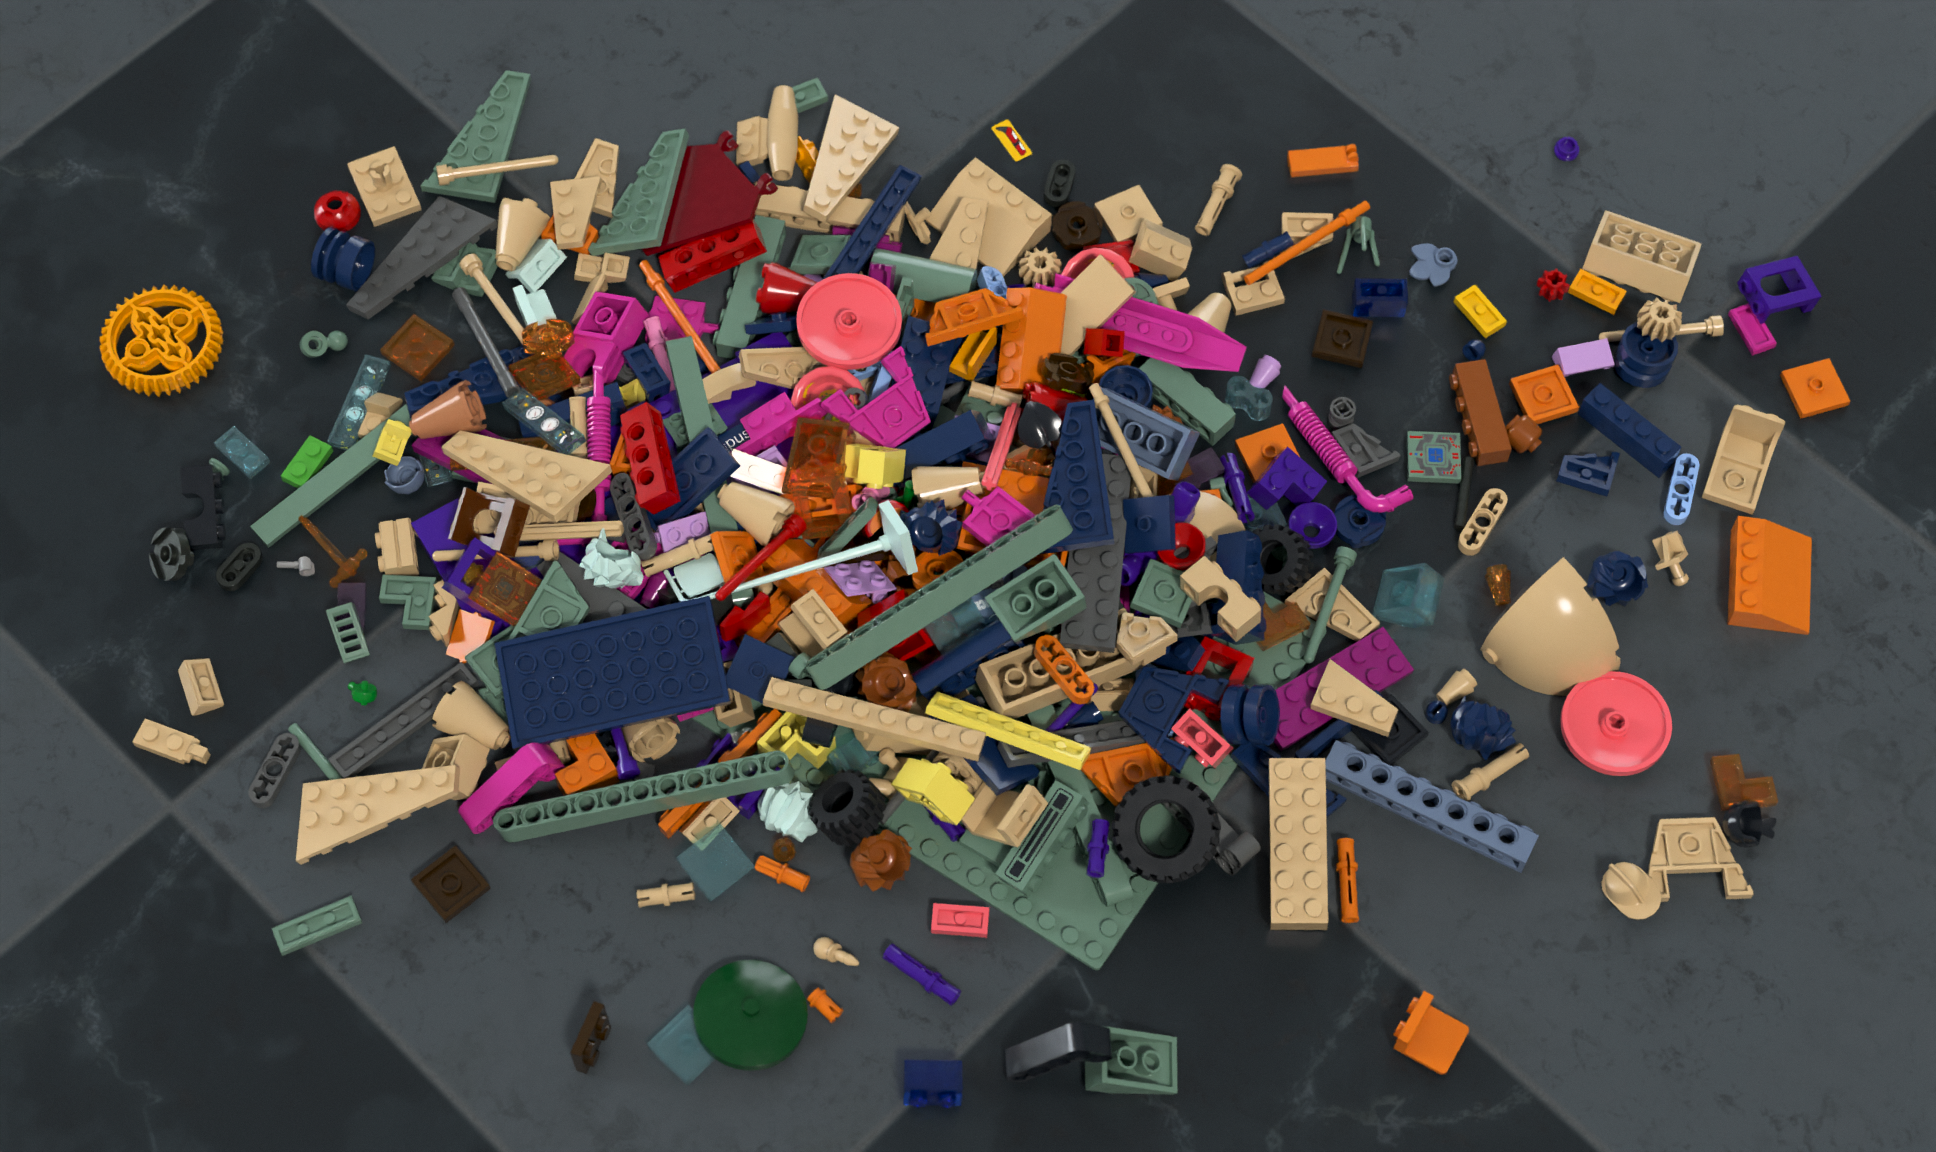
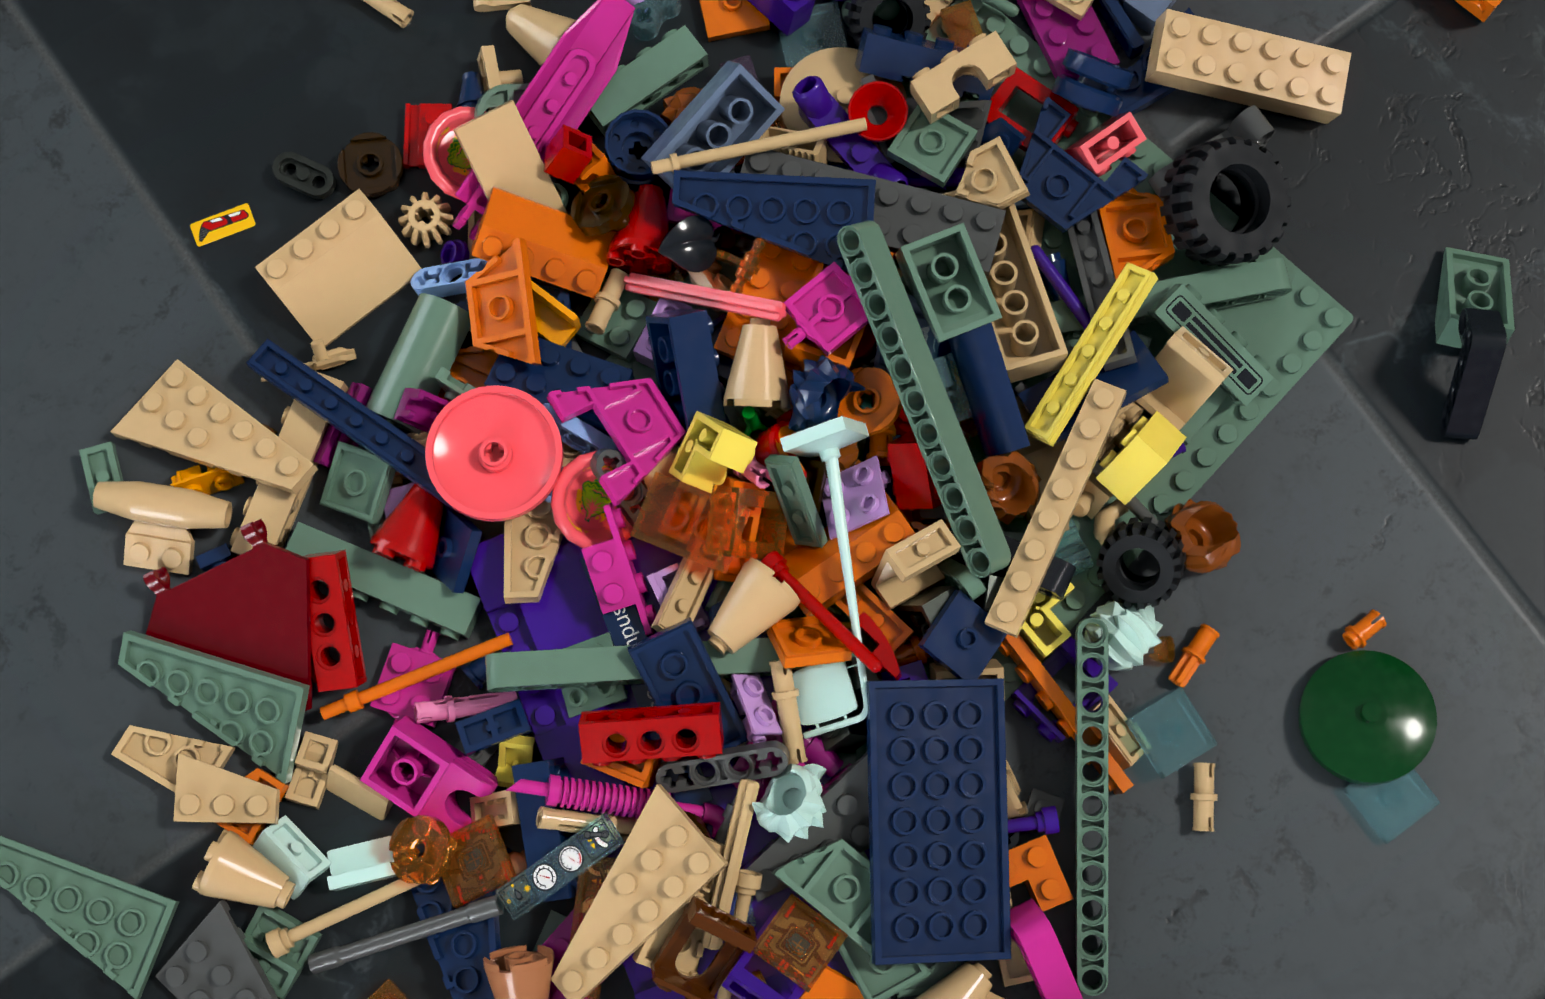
camera: 80 degrees left, 15 degrees up
tan piece [436,155,558,186] -> none
dark brown plate [570,1001,611,1074] -> none
tan slope [702,363,757,404] -> none
tan bar [813,937,859,966] -> none
dark purple pin [882,943,961,1006] -> none
clear blue brick [903,1060,963,1108] -> none
tan wing [930,197,989,269] -> none
coral plate [931,903,989,938] -> none
orange beam [1034,635,1094,704] -> none
dark purple pin [1086,819,1110,878] -> none
tan plate [1094,185,1163,242] -> none
dark blue plate [1123,495,1176,554] -> none
tan slope [1129,219,1192,281] -> none
sand green hand [1209,477,1234,507] -> none
dark purple pin [1220,453,1255,523] -> none
orange pin [1336,838,1359,923] -> none

